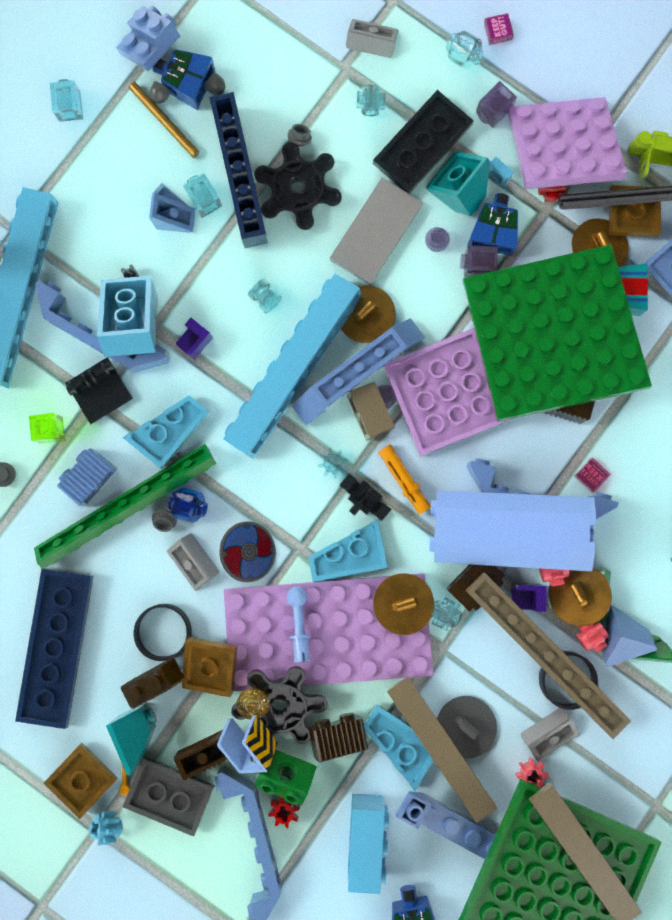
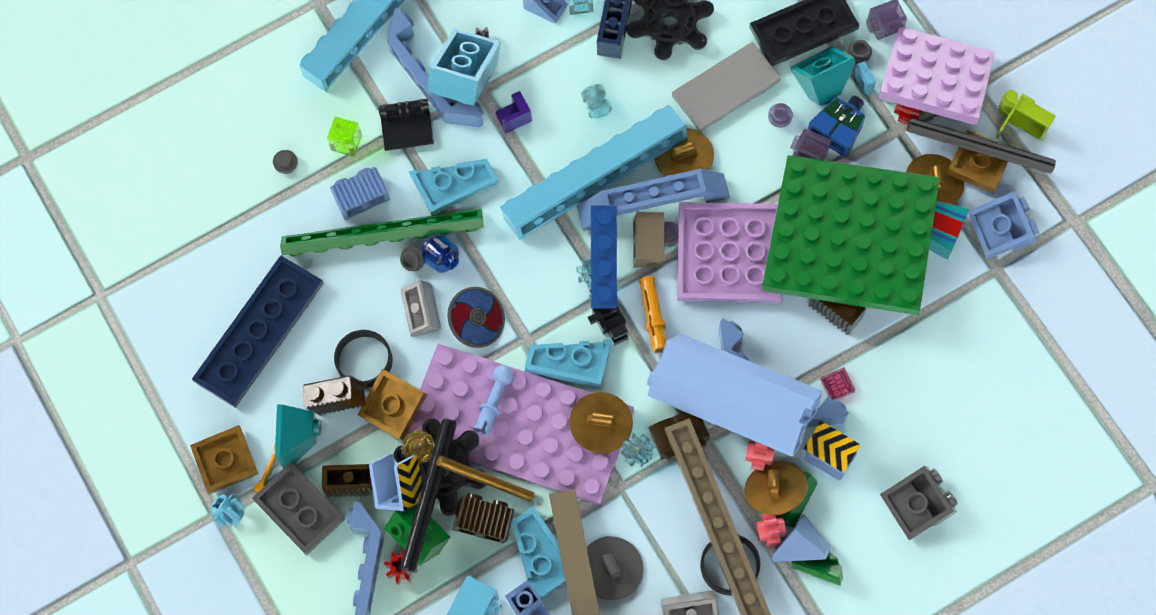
camera: 25 degrees right, 15 degrees down
dark purple panel [511,584,547,612] -> none
none -> black axle [400,418,457,573]
none -> pearl gold bar [436,456,534,502]
none -> blue plate [590,205,617,309]
none -> piece [800,421,860,481]
none -> dark grey plate [847,40,872,64]

